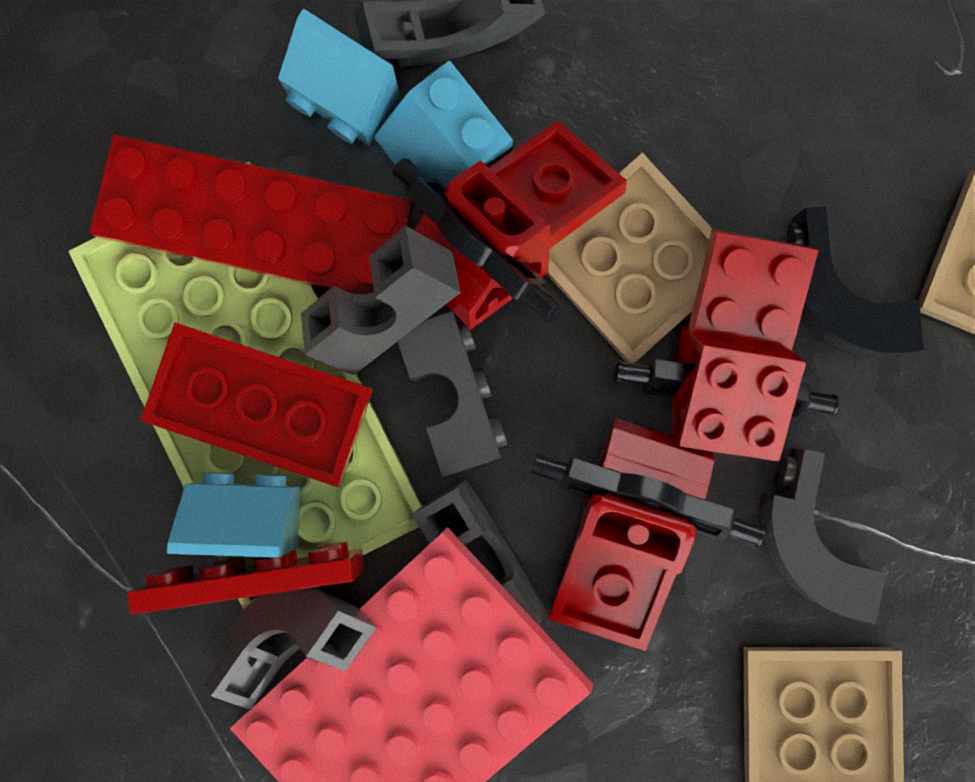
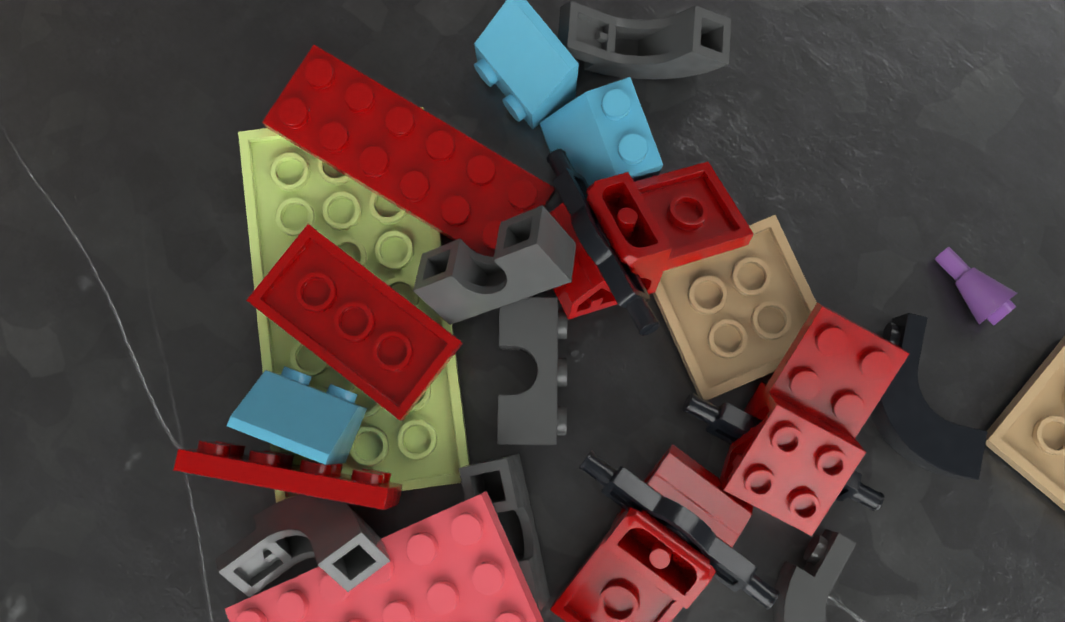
camera: 20 degrees right, 5 degrees down
none -> medium lavender cone [934,247,1017,326]

